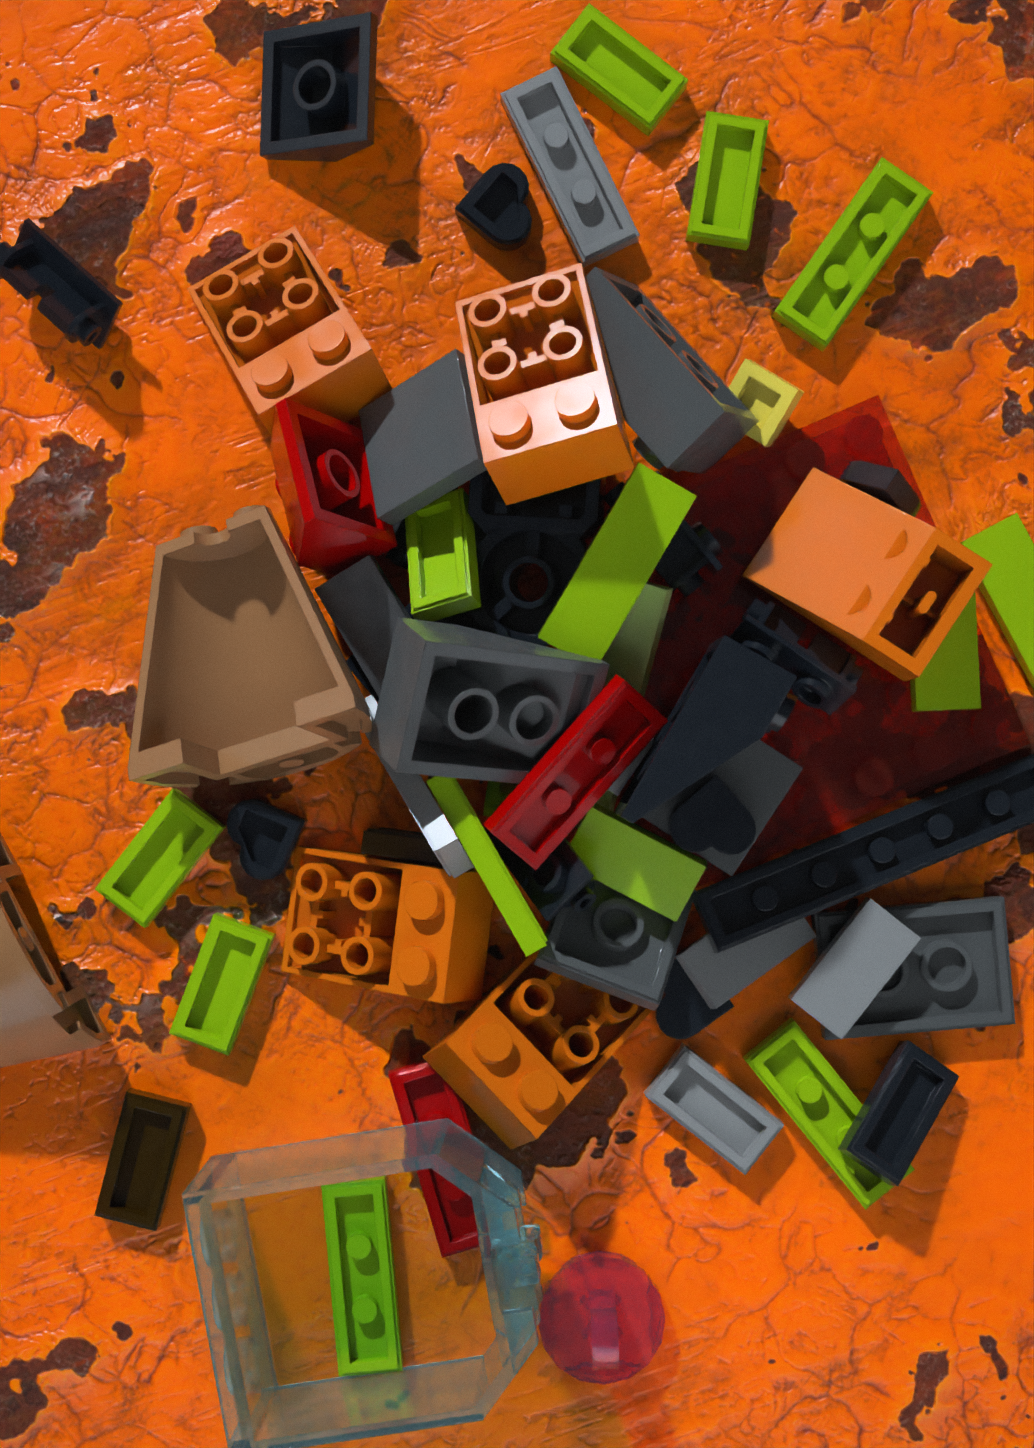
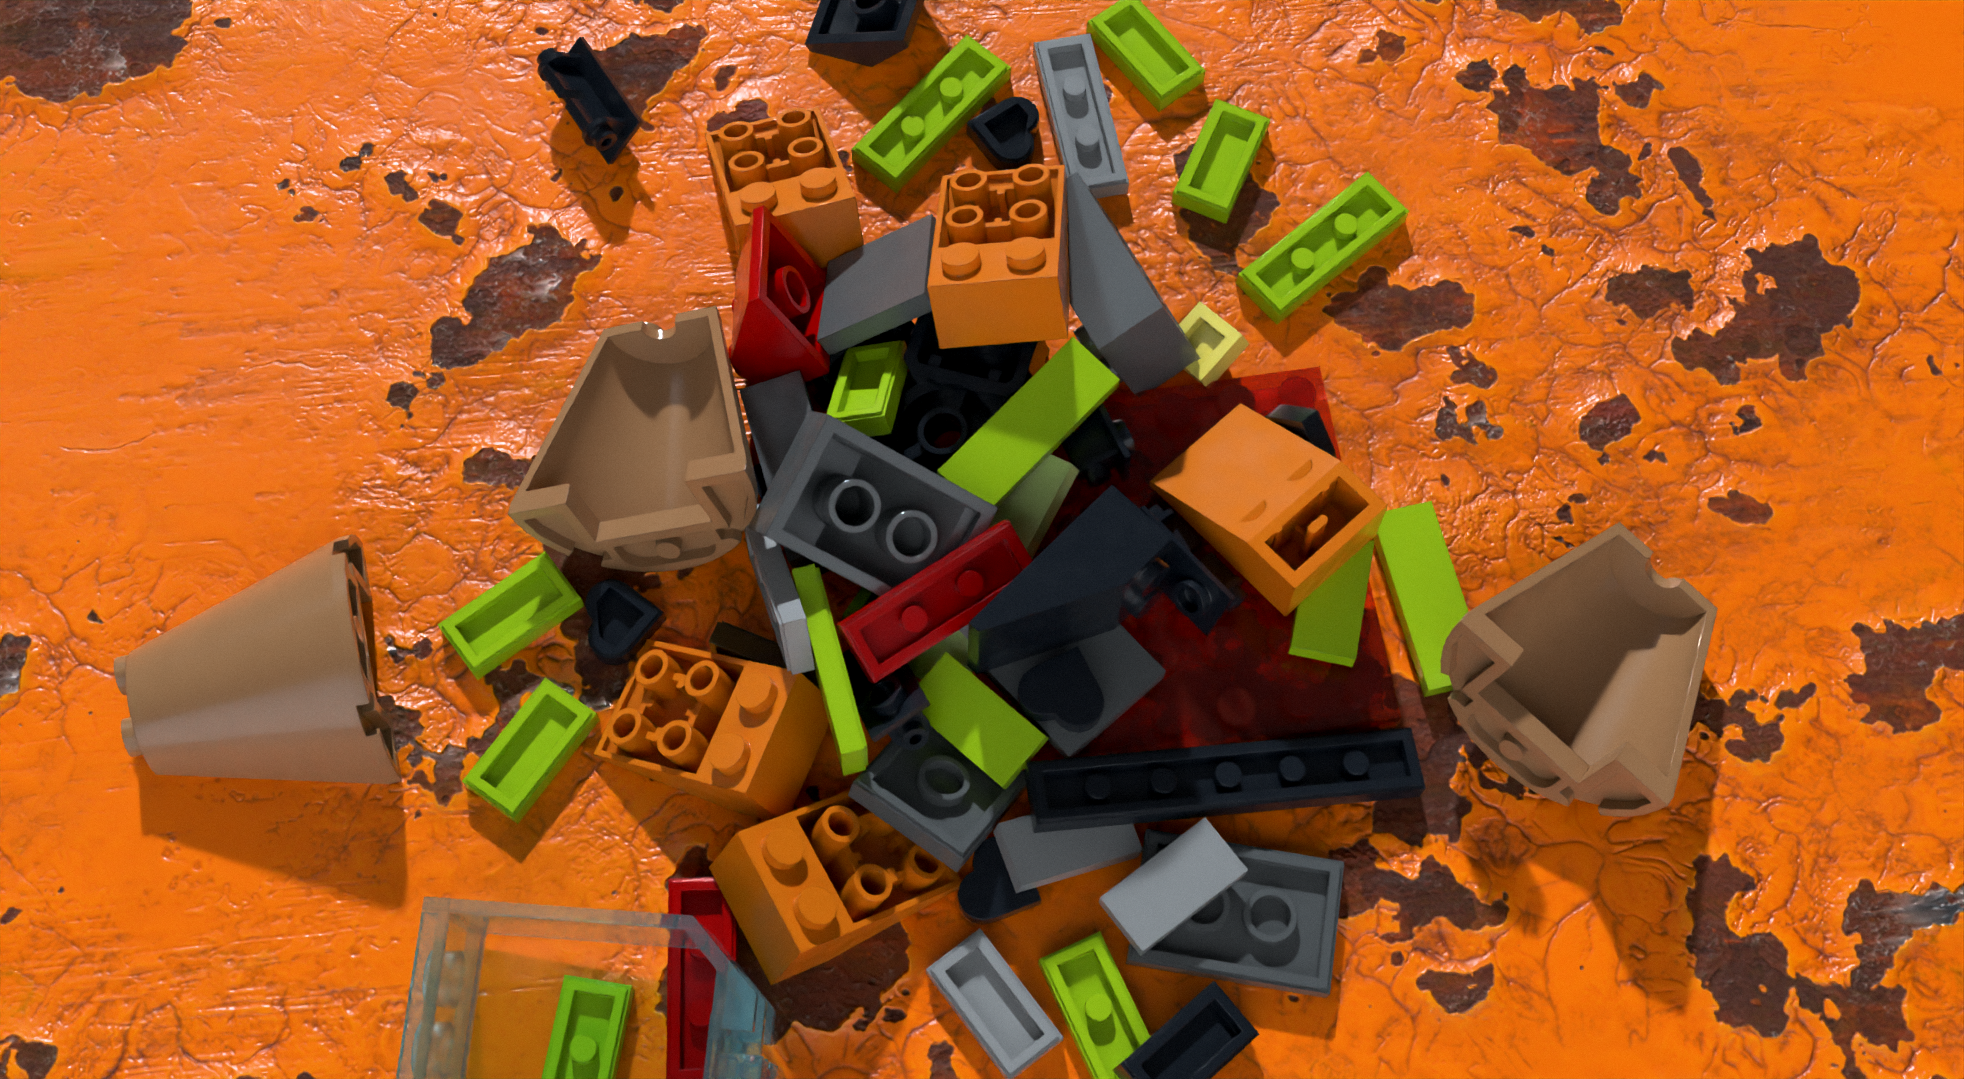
camera: 10 degrees right, 20 degrees down
dark brown tile [94,1088,192,1231] -> none
none -> lime tile [852,35,1011,193]

